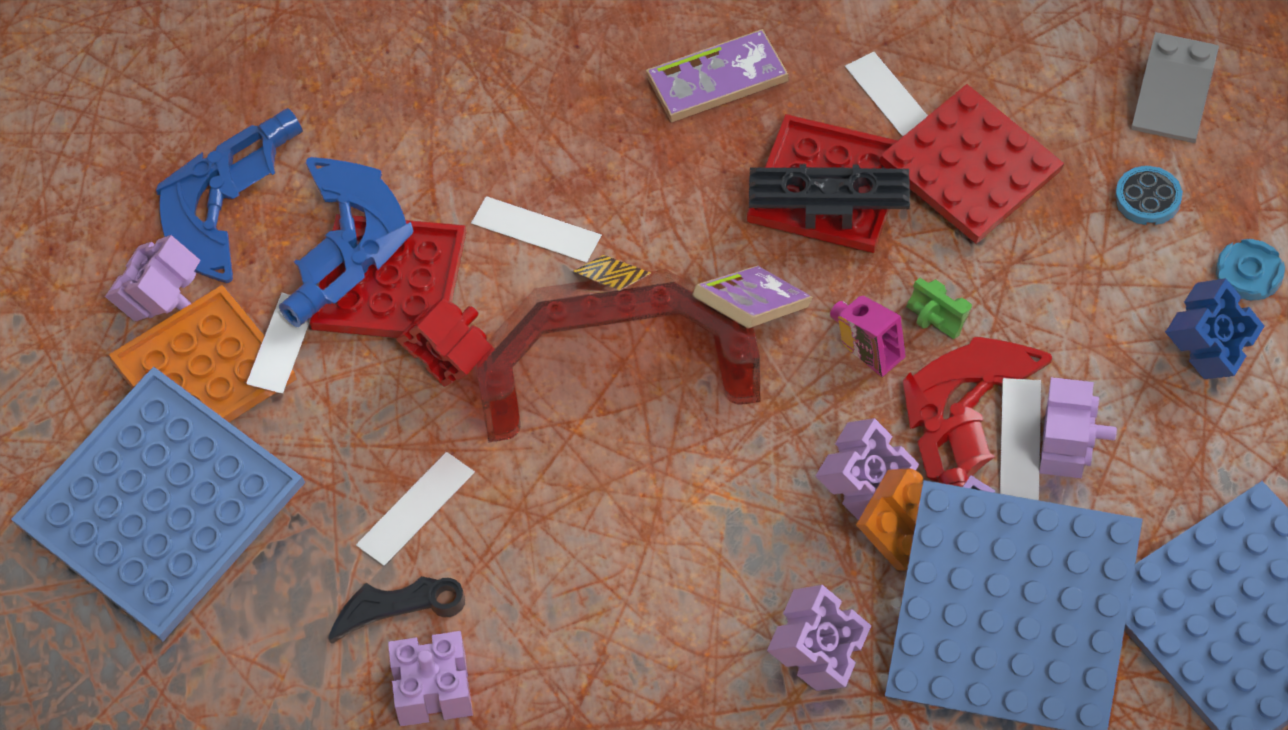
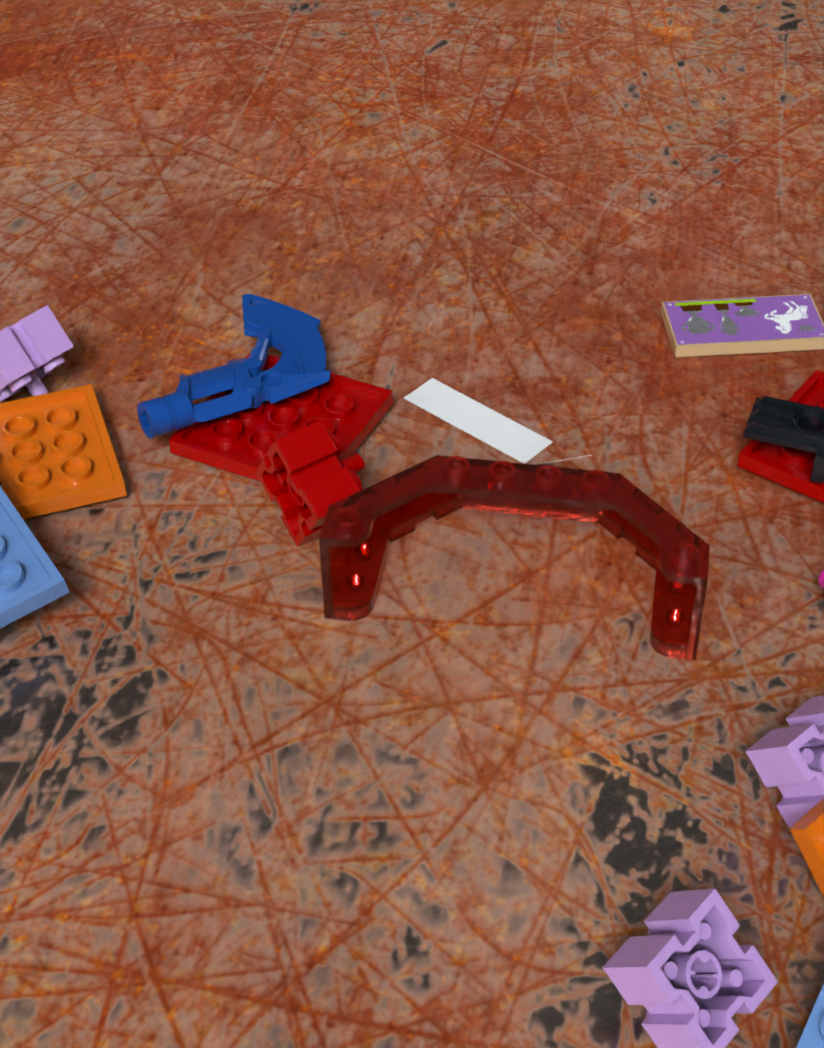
camera: 15 degrees right, 15 degrees down
blue piece [156,108,303,283] -> none
white sticker [246,293,311,394] -> none
black piece [328,576,465,643] -> none
white sticker [356,452,475,566] -> none
lavender brick [388,631,473,727] -> none
tile [693,266,813,328] -> none

